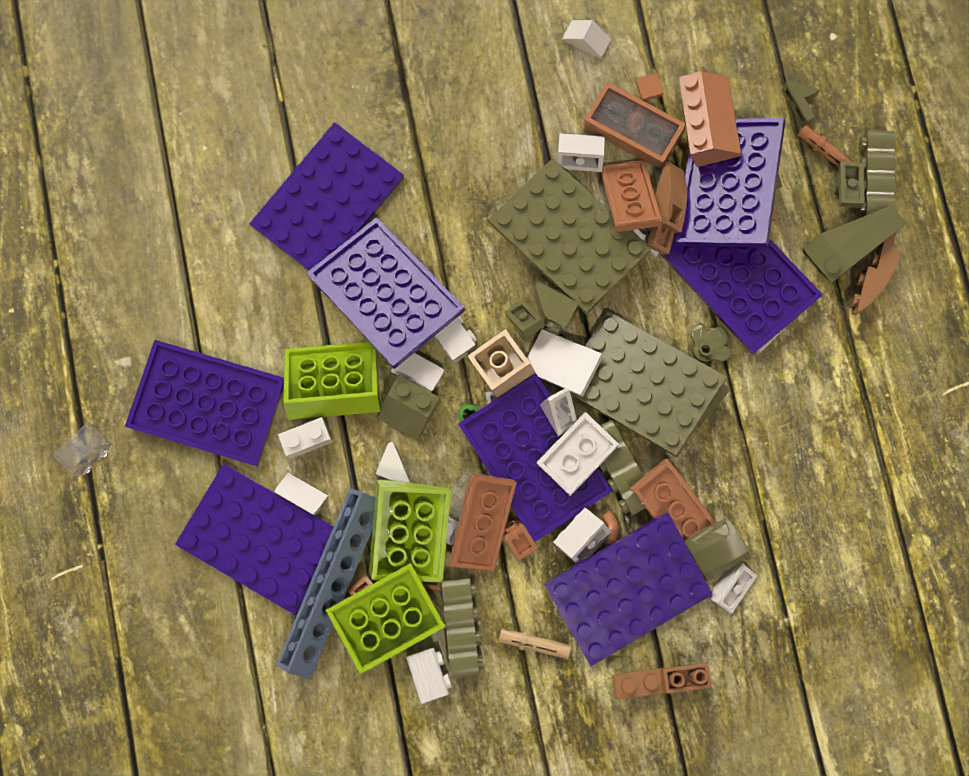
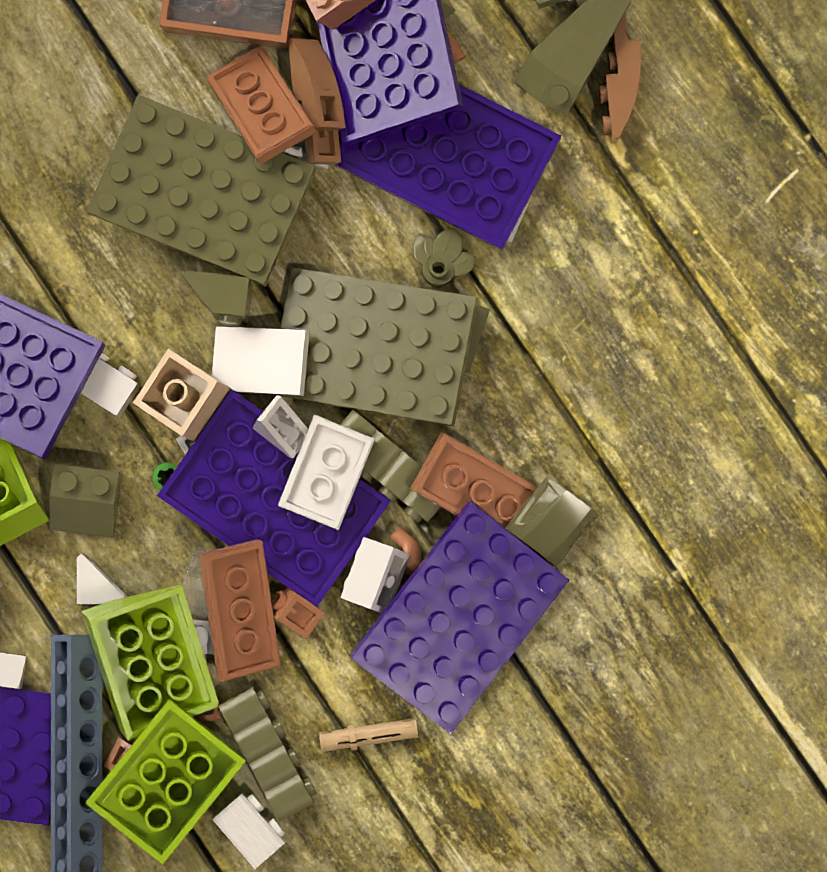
camera: 30 degrees left, 5 degrees up
white slope [391,353,444,393] -> none
olive slope [505,300,545,341] -> none
white brick [557,134,605,172] -> none
medium nougat slope [612,663,712,700] -> none
white slope [708,563,758,615] -> none

